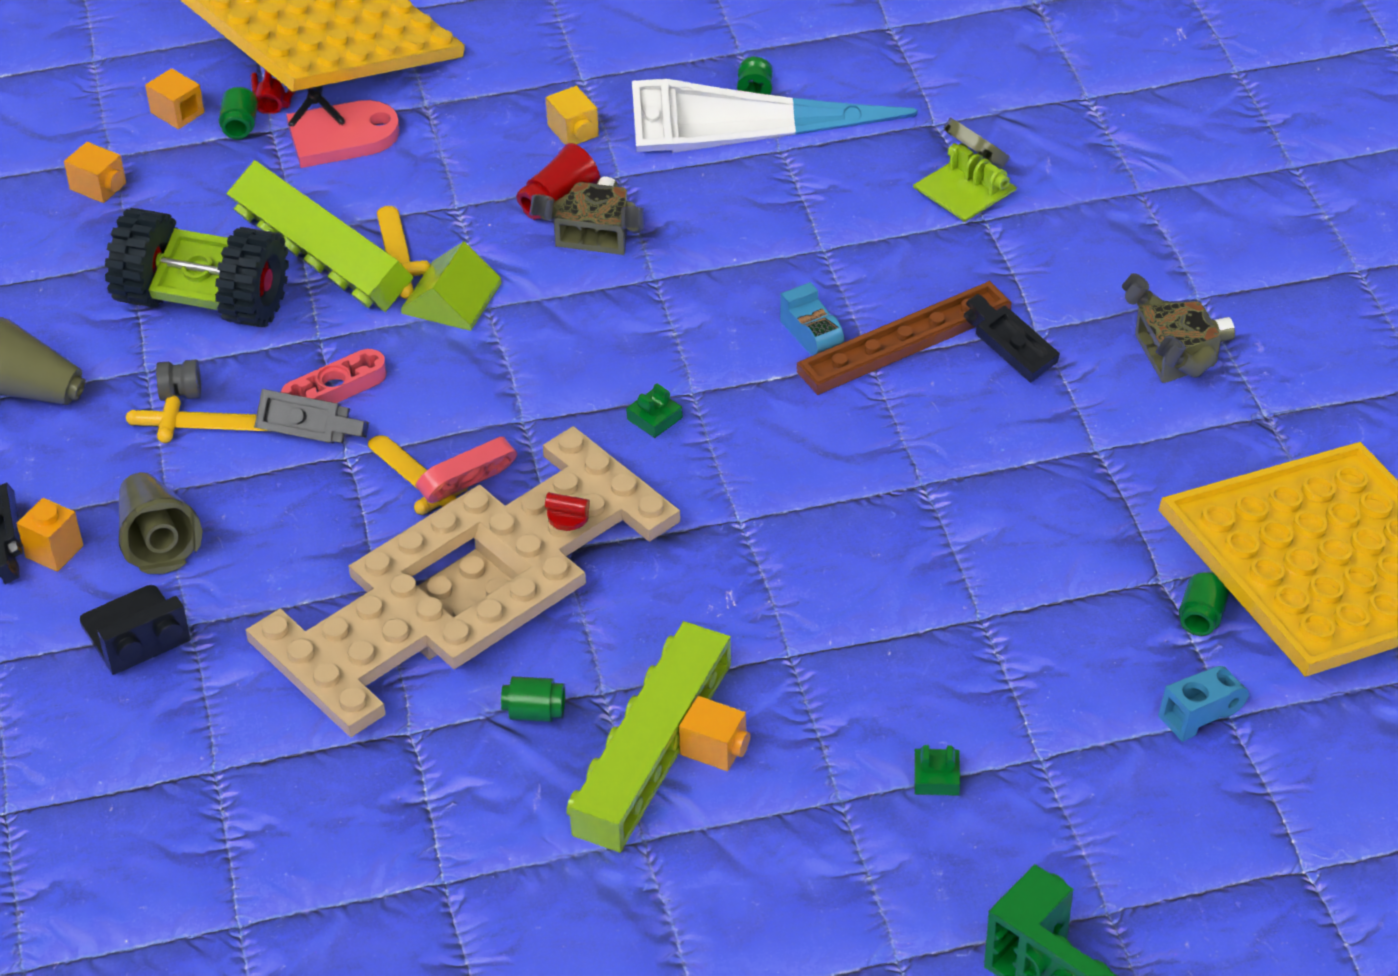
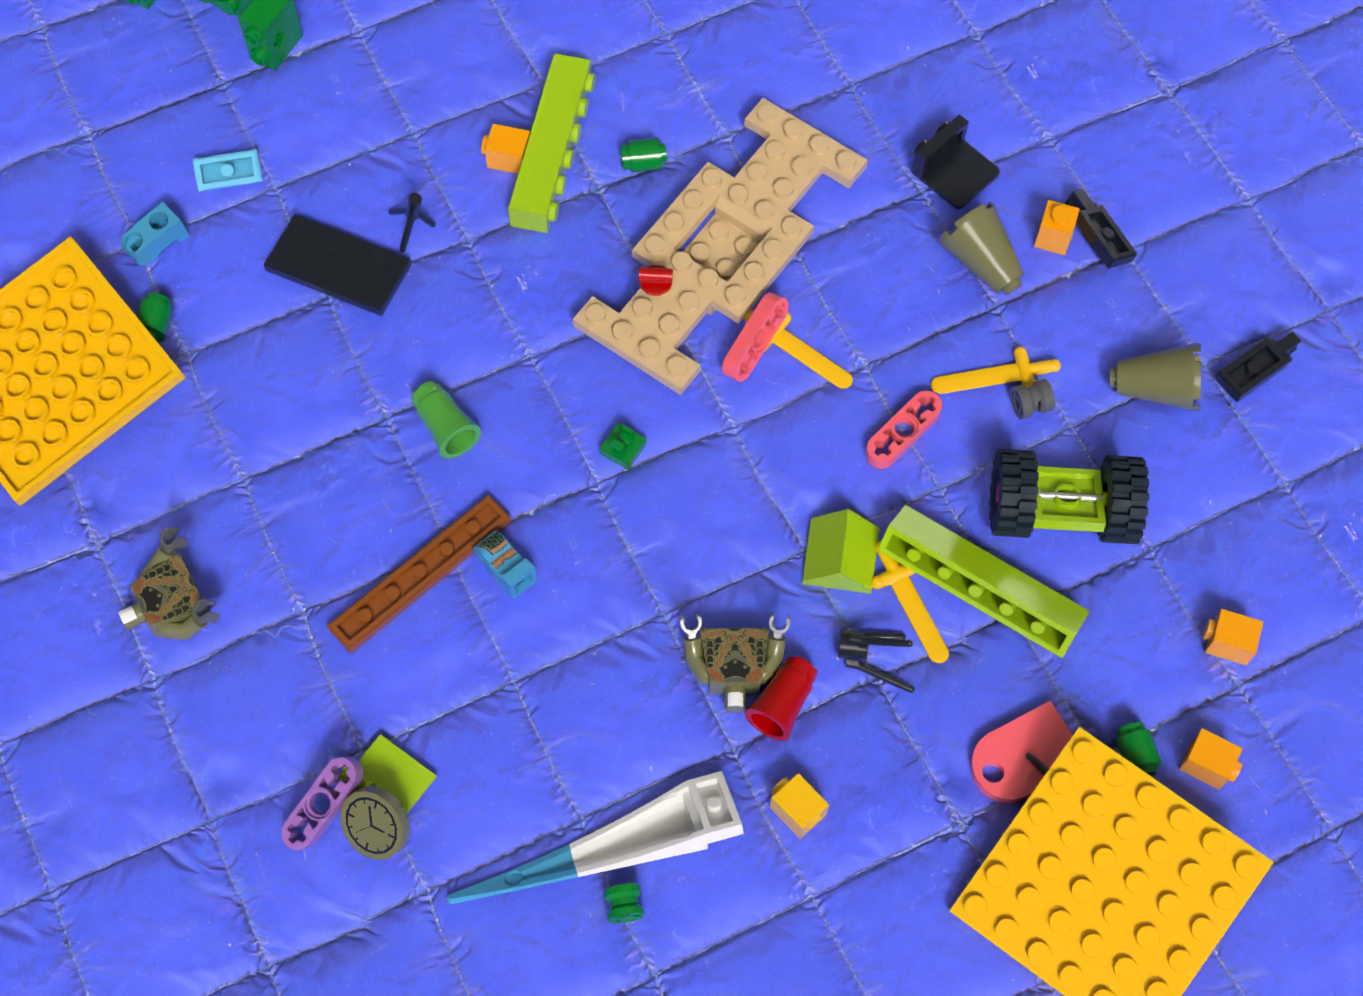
camera: 165 degrees right, 20 degrees up
hinge [254,389,369,443] -> none
green tile [914,745,960,796] -> none
black plate [964,294,1060,383] -> none
none -> medium azure slope [192,149,263,192]
none -> black tile [264,214,411,316]
none -> medium lavender beam [281,756,363,850]
none -> plant [388,193,436,252]
none -> bright green plant [411,381,481,459]
none -> black plant [838,630,915,693]

